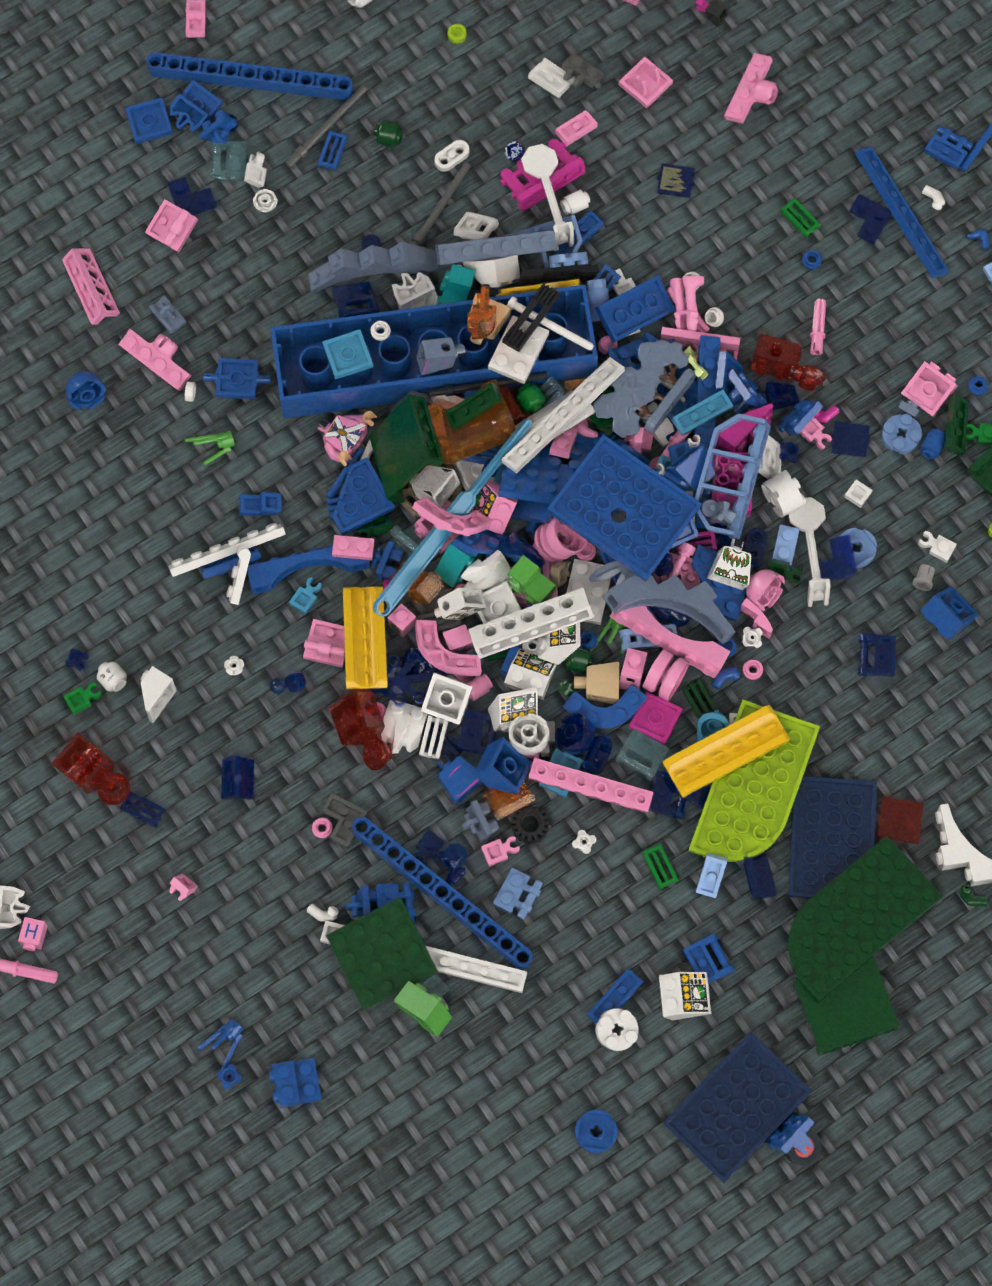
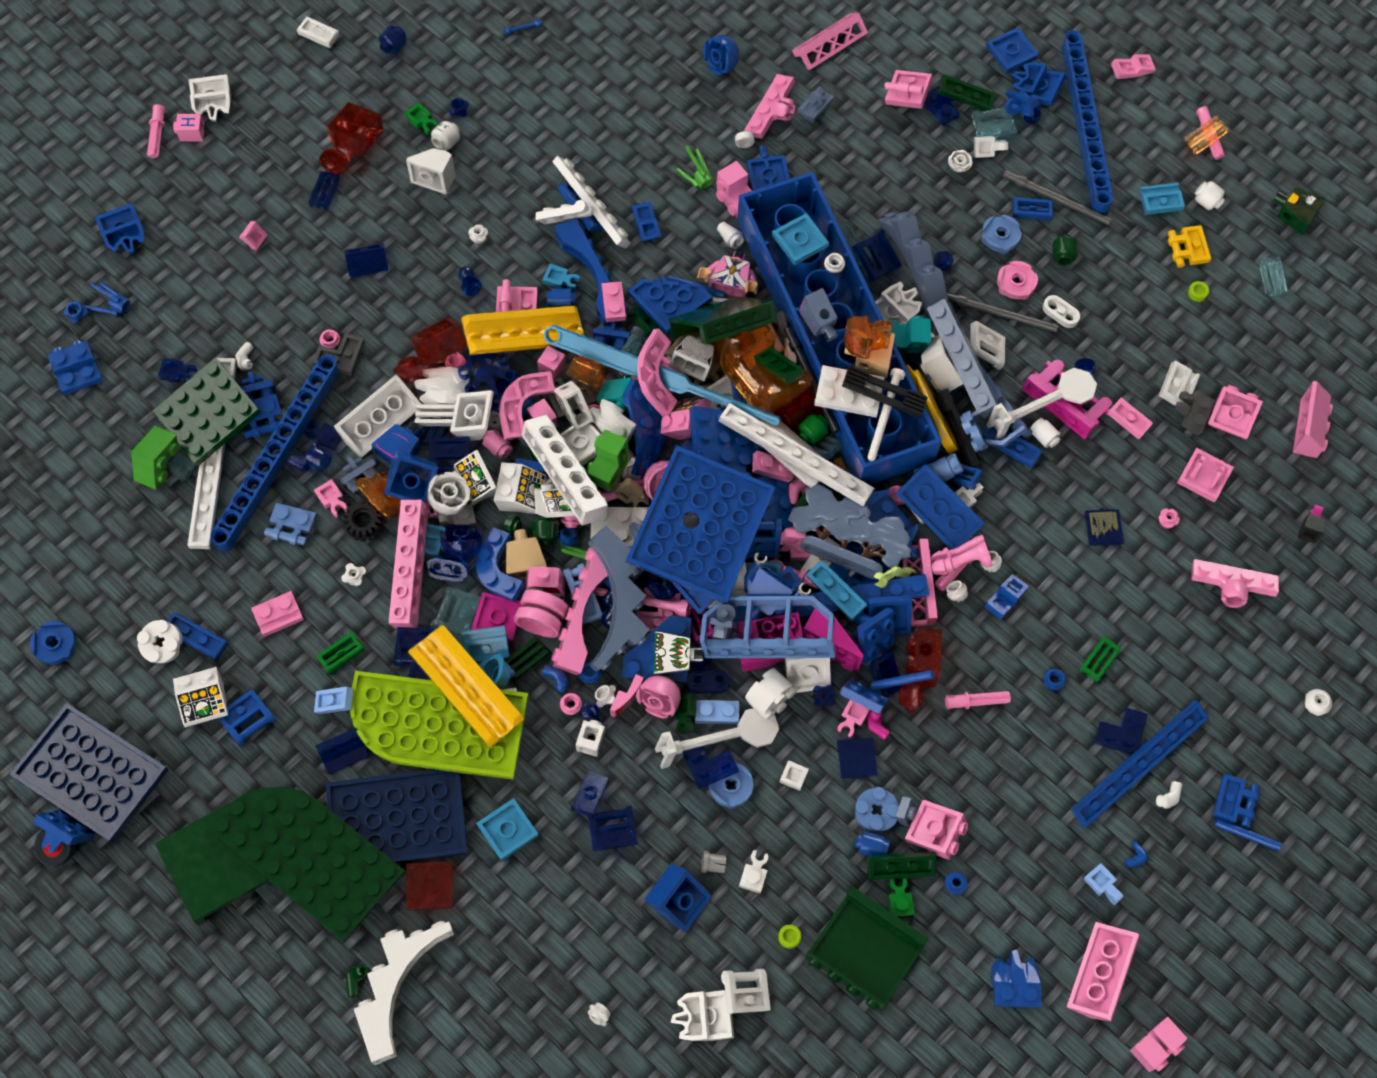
camera: 75 degrees right, 5 degrees down
none -> blue plate [95,203,145,254]
none -> clear blue plate [158,358,198,383]
none -> bright pink plate [251,591,304,637]
none -> white slope [334,374,421,458]
none -> dark azure plate [462,625,510,662]
none -> dark azure plate [476,798,539,861]
none -> blue brick [547,288,575,307]
none -> clear blue plate [571,771,609,817]
none -> white brick [576,720,605,757]
none -> clear blue plate [580,699,600,722]
none -> bright pink brick [716,161,752,218]
none -> white cone [717,222,745,249]
none -> blue bar [871,670,935,690]
none -> dark green plate [938,74,995,113]
none -> medium blue plate [981,215,1022,254]
none -> blue slope [984,574,1029,620]
none -> bright pink plate [997,261,1038,300]
none -> dark azure plate [1139,183,1185,215]
none -> bright pink plate [1159,508,1180,528]
none -> yellow plate [1168,225,1211,268]
none -> bright pink plate [1207,385,1263,440]
none -> white plate [1305,689,1332,716]

